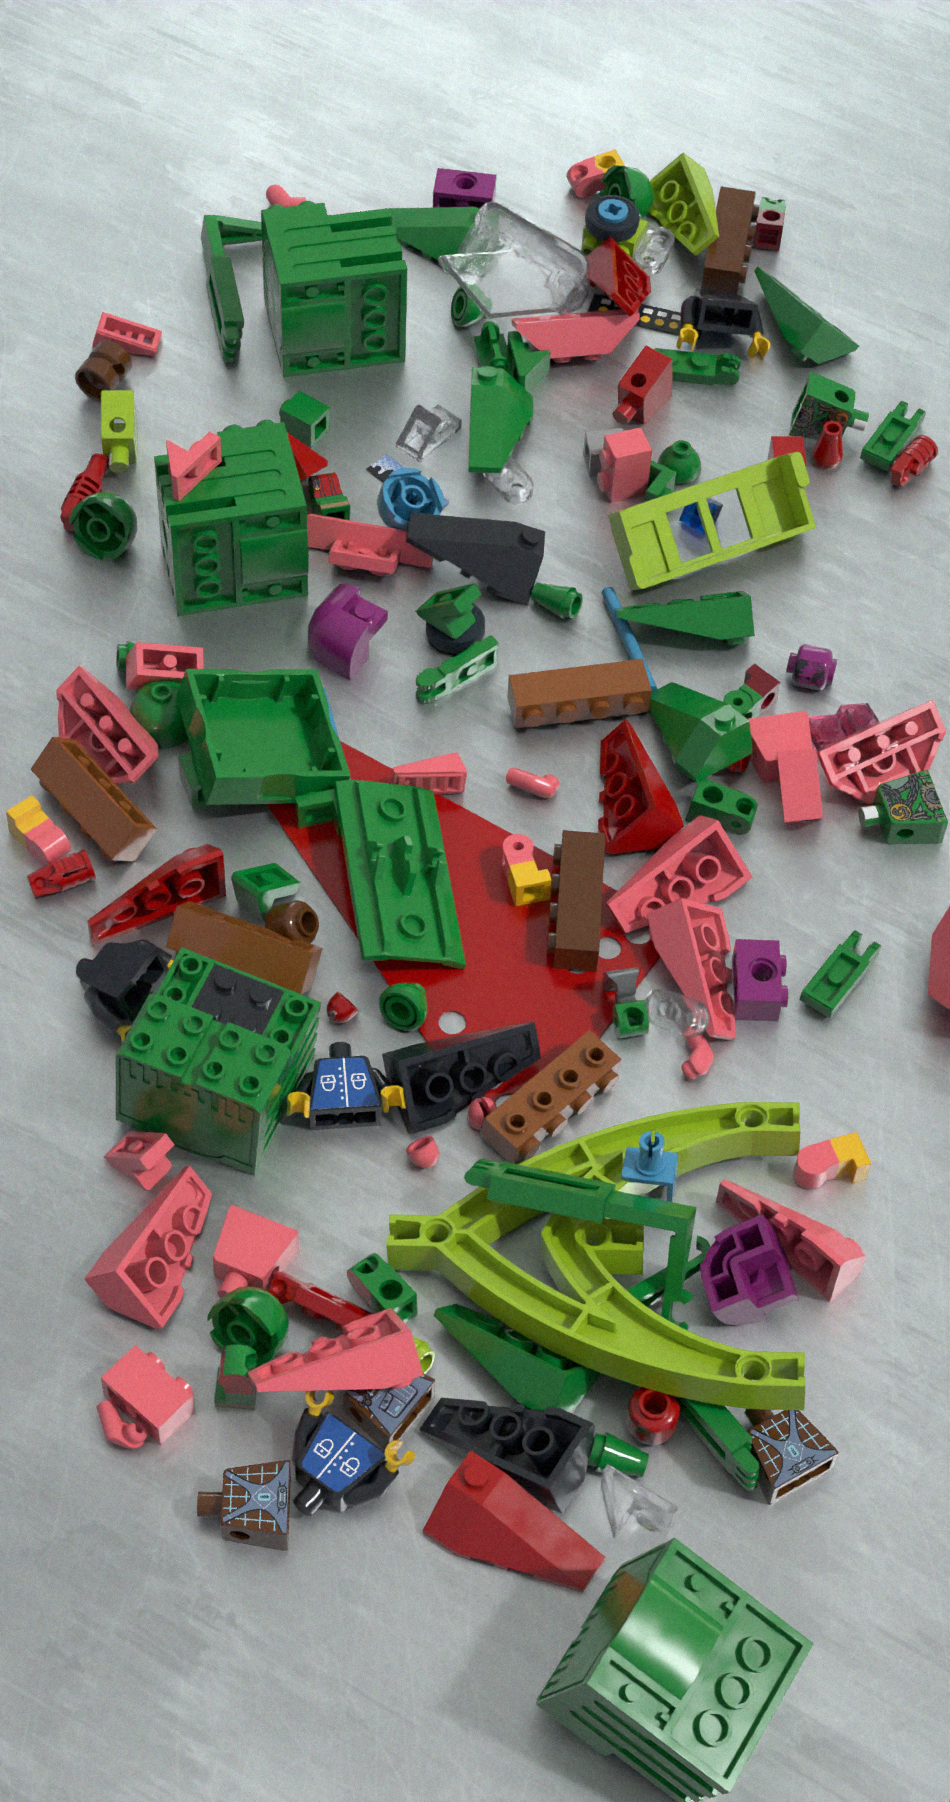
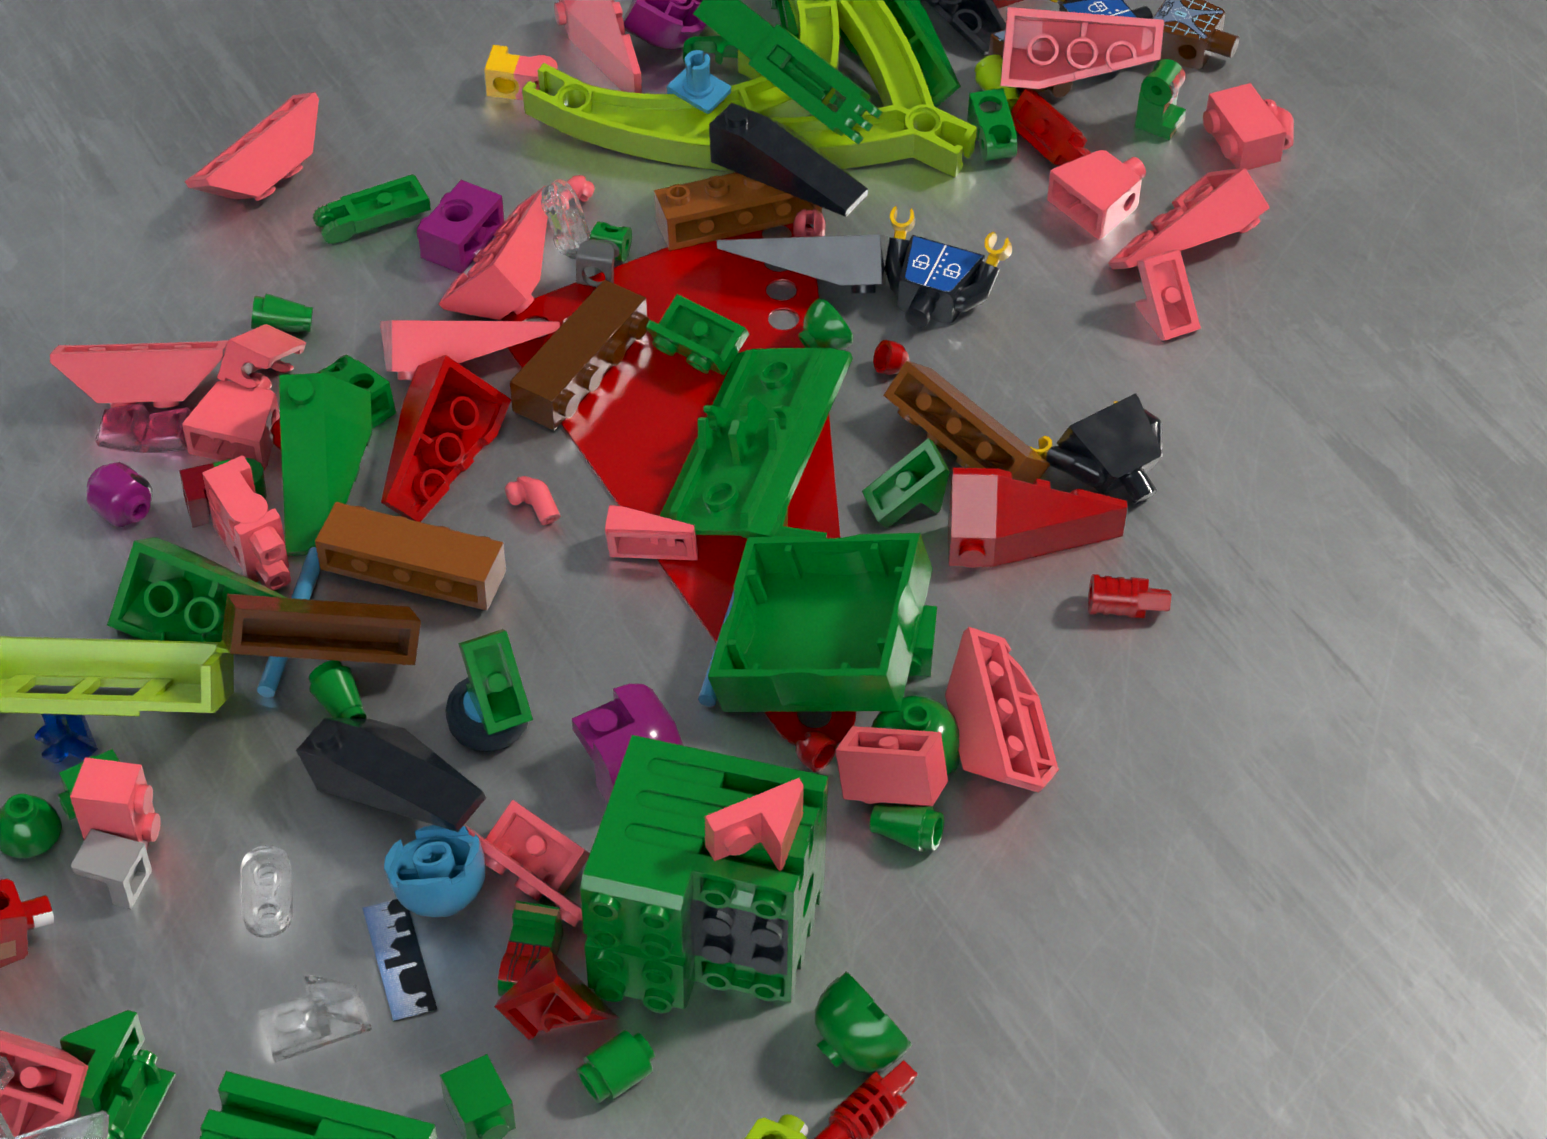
camera: 150 degrees left, 5 degrees down
leg [6,795,72,866] -> none
dark orange brick [31,737,157,862] -> none
green piece [116,947,321,1176] -> none
green cylinder [207,1286,289,1367] -> none
reddish brown head [265,900,319,944] -> none
coral hinge [406,1136,440,1169] -> none
green hinge [416,635,499,705] -> none
green wedge [468,366,533,473] -> none
yellow leg [502,834,552,906] -> none
torso [858,770,948,844] -> none
none -> coral hips [202,455,291,591]
none -> reddish brown brick [222,594,421,665]
none -> green cone [251,293,313,333]
none -> green bracket [645,294,749,376]
none -> black wedge [709,103,868,217]

